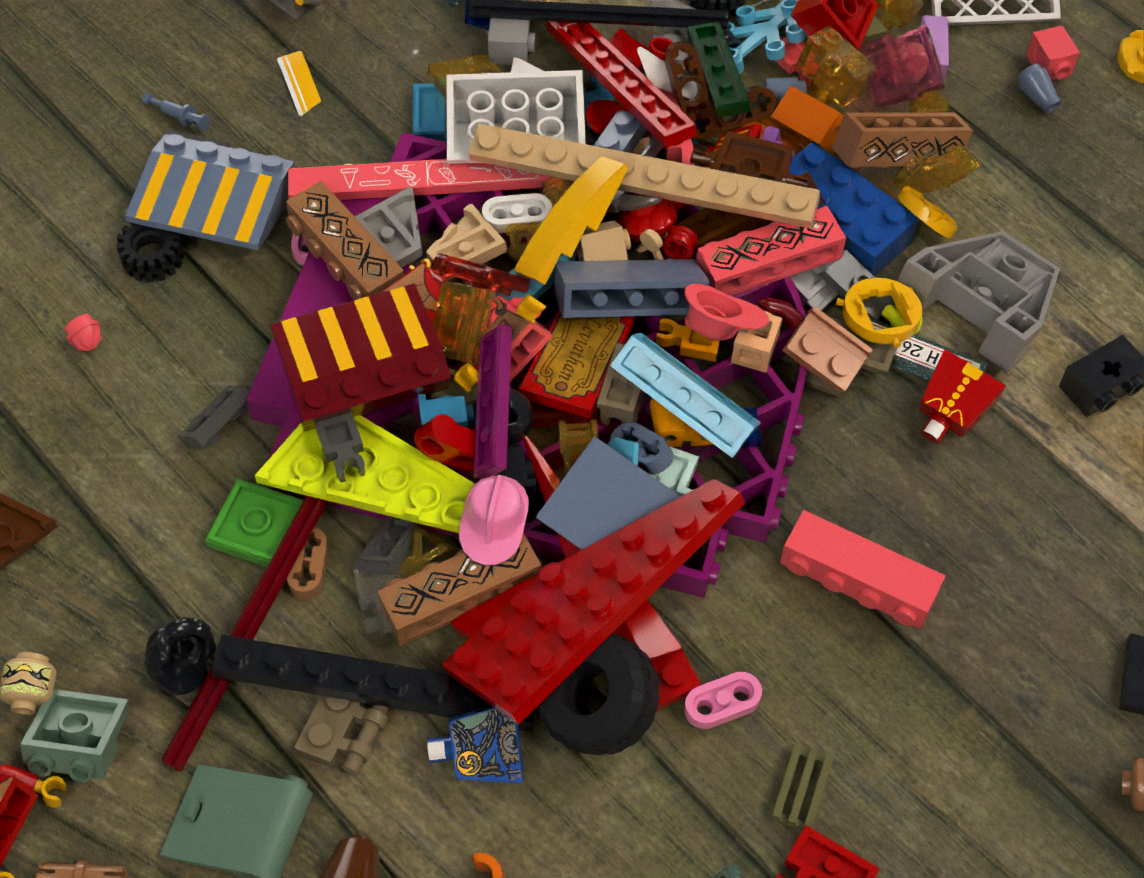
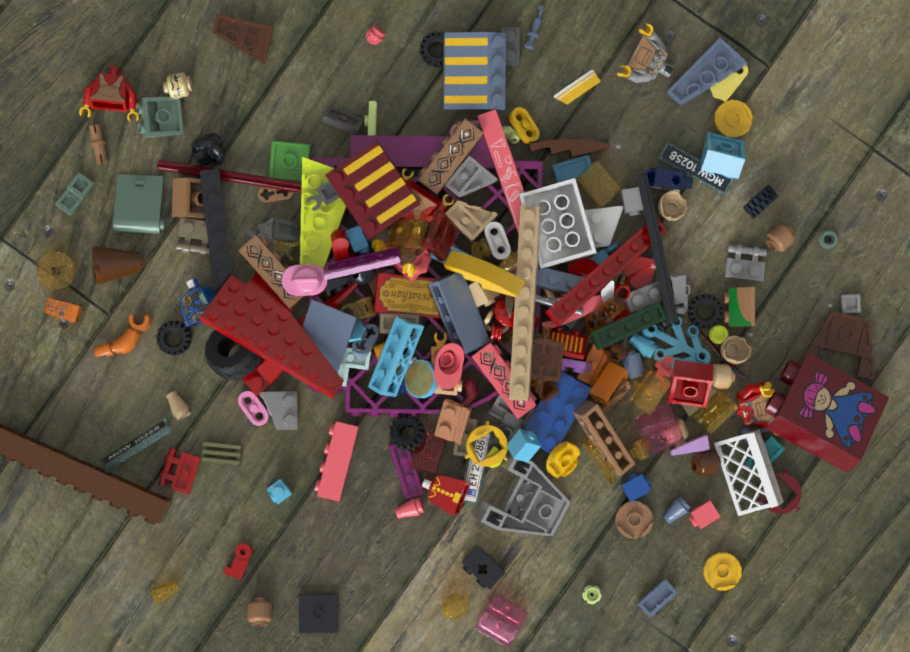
camera: 75 degrees right, 30 degrees up
none -> black tyre [156,321,192,355]
none -> tan cone [166,391,191,421]
none -> medium nougat slope [172,178,205,219]
none -> red leg [223,543,253,580]
none -> light grey wing [259,391,298,430]
none -> medium azure brick [266,478,293,504]
none -> yellowish green plate [365,101,377,135]
none -> magenta tile [388,443,425,500]
none -> black tyre [389,414,426,452]
none -> coral cone [395,497,425,519]
none -> pearl gold tile [405,360,437,398]
none -> clear red plate [409,433,446,475]
none -> medium azure brick [506,429,541,462]
none -> yellow plate [509,107,540,144]
none -> reddish brown slope [529,139,609,158]
none -> medium nougat tile [615,501,653,539]
none -> blue brick [620,472,652,502]
none -> medium azure cone [629,334,658,359]
none -> reddish brown head [691,450,721,477]

